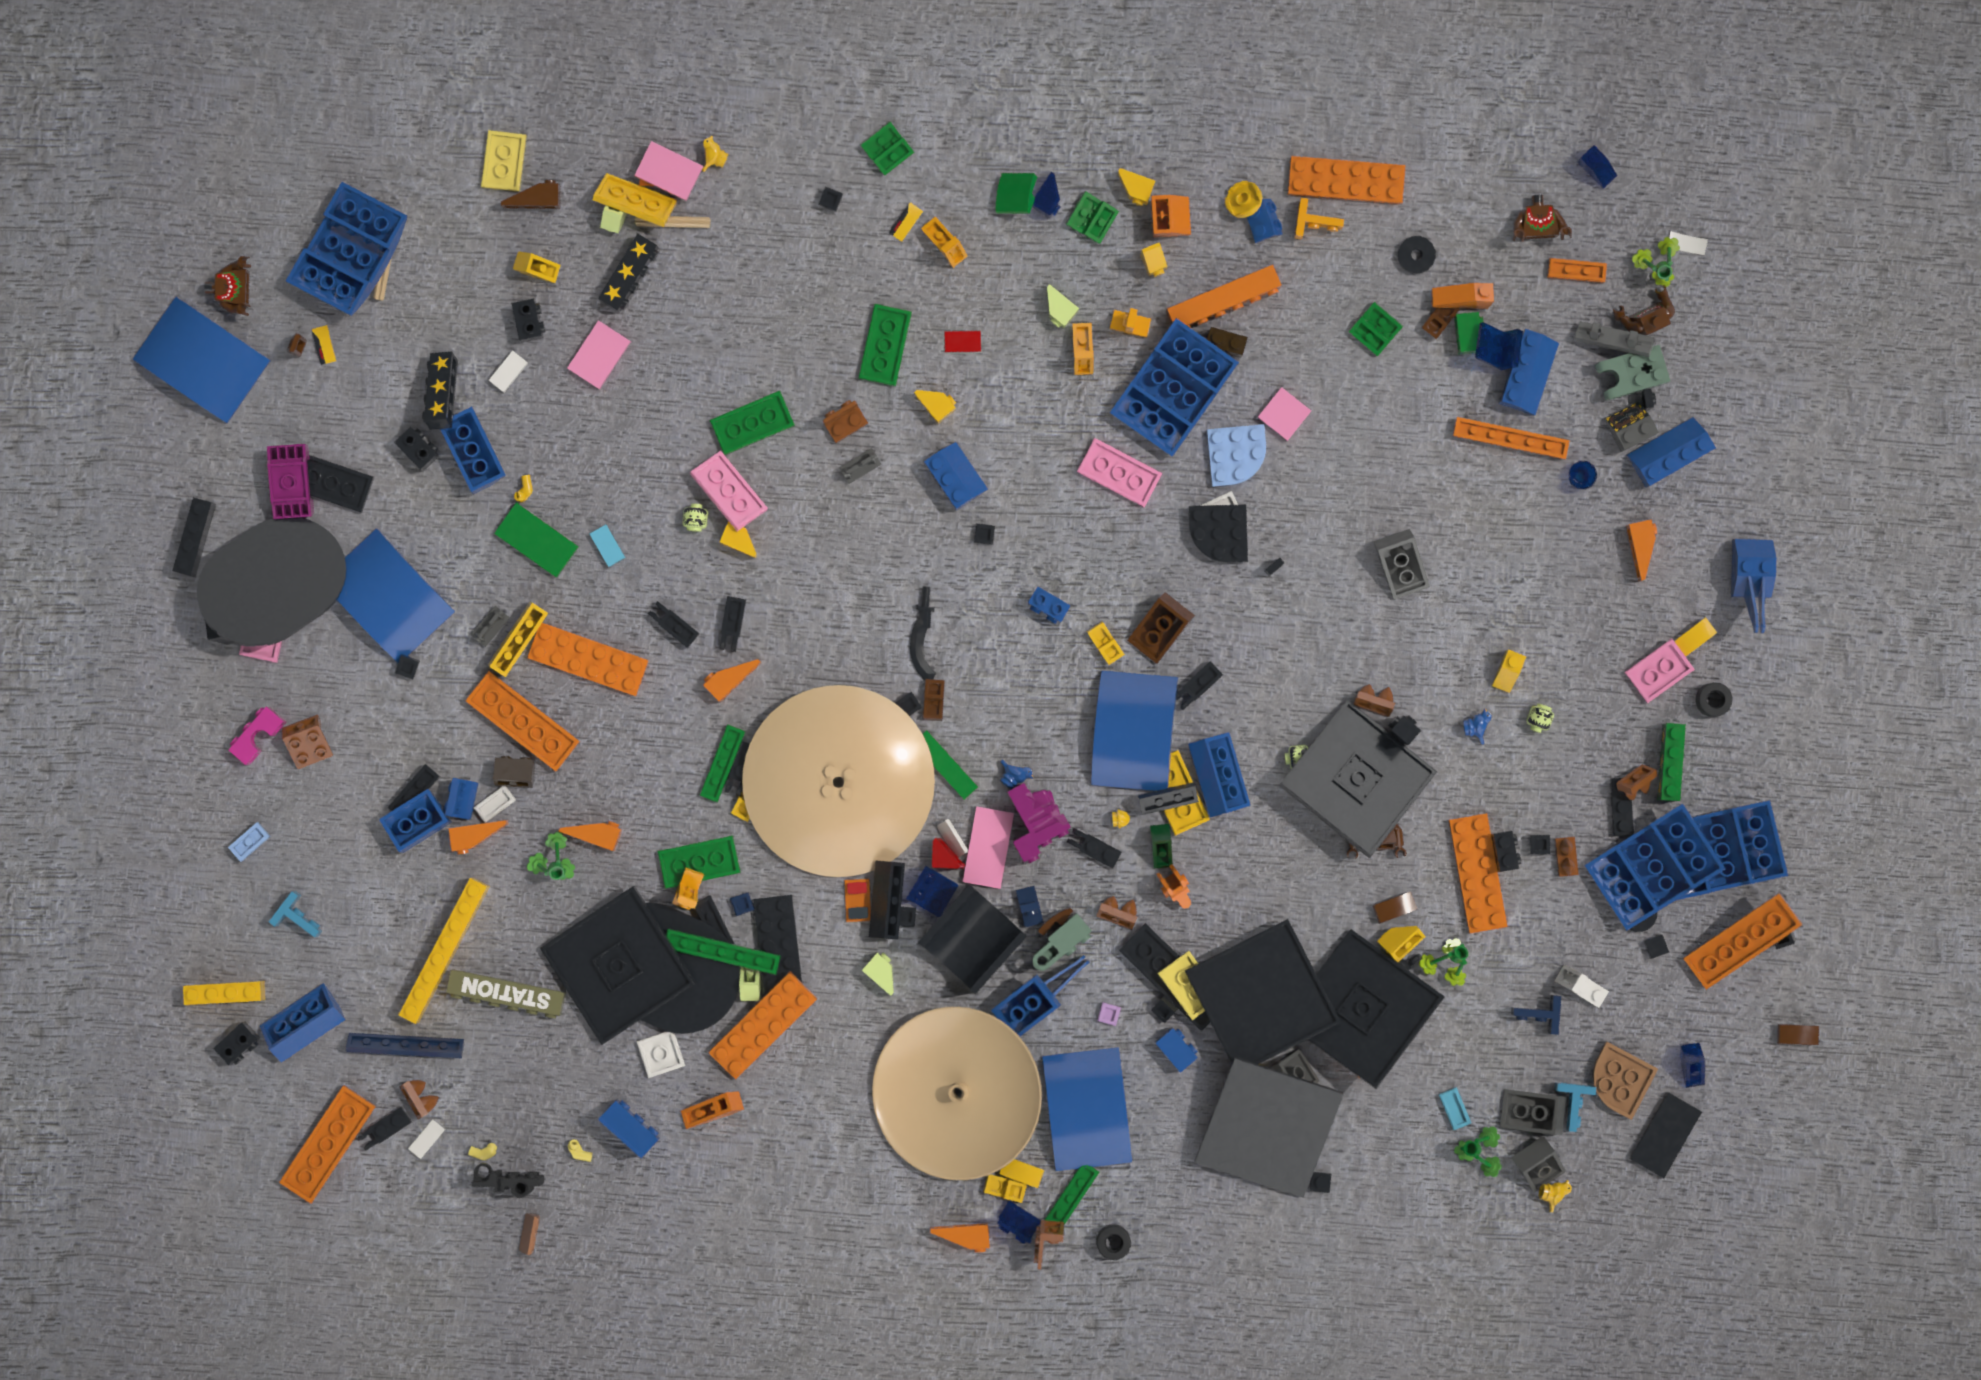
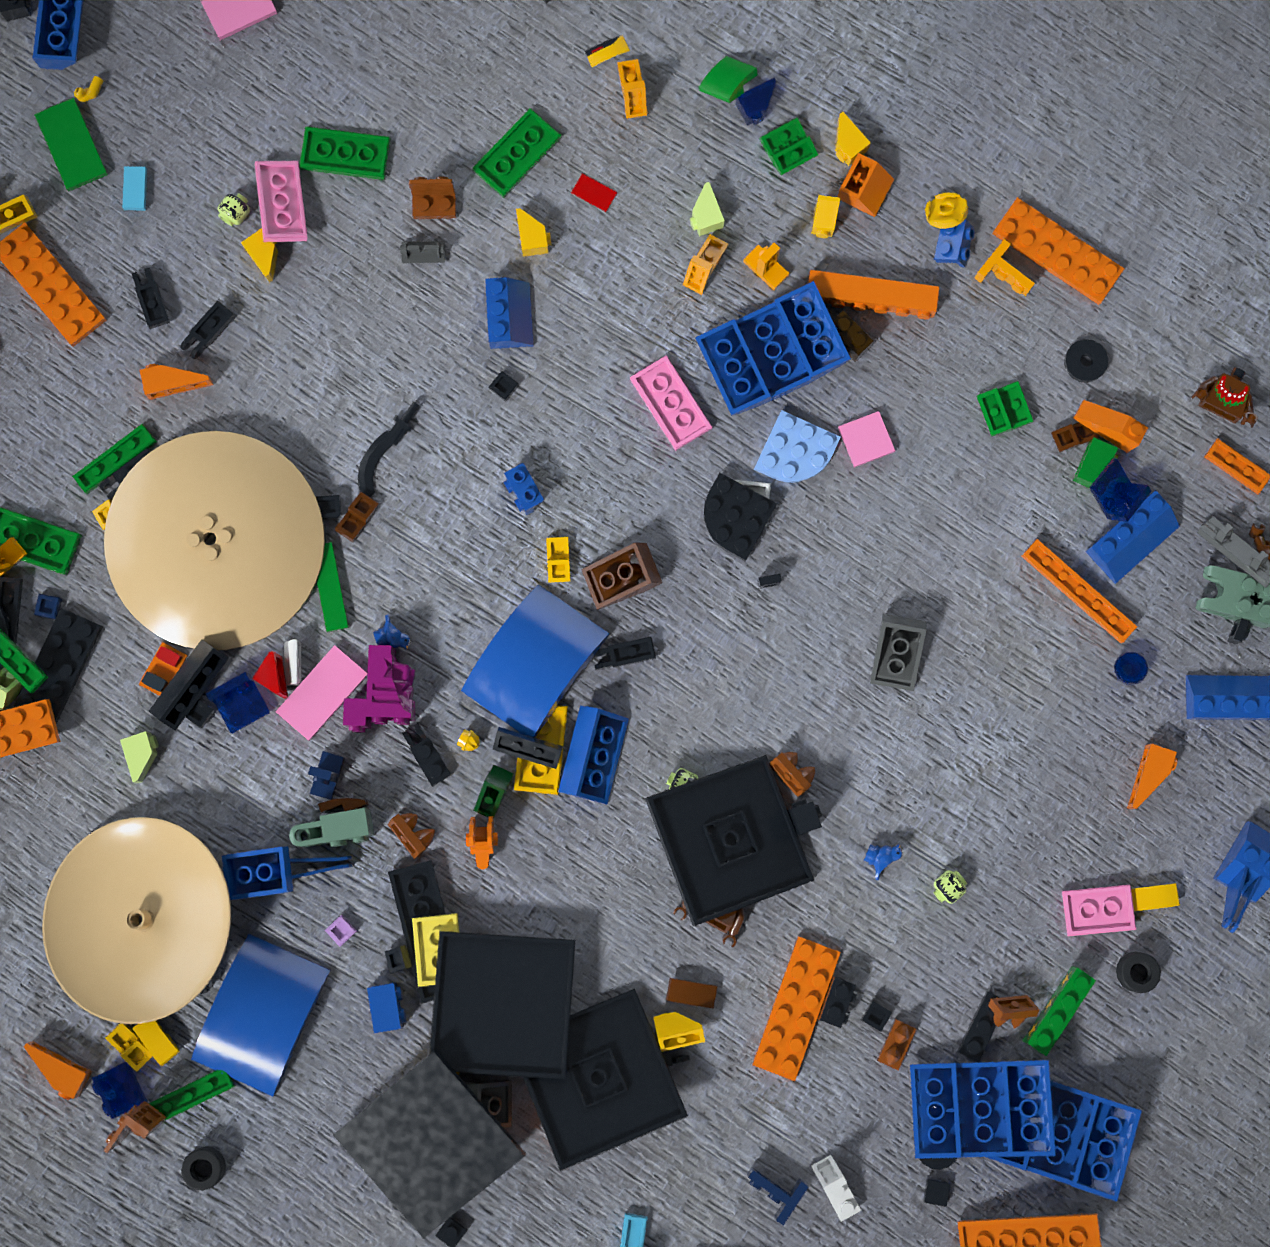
camera: 25 degrees right, 5 degrees down
black piece [918,884,1027,994] -> none
lime plant [1419,938,1468,986] -> none
yellow slope [1492,649,1527,693] -> none
dark grey slope [1604,401,1659,452] -> none

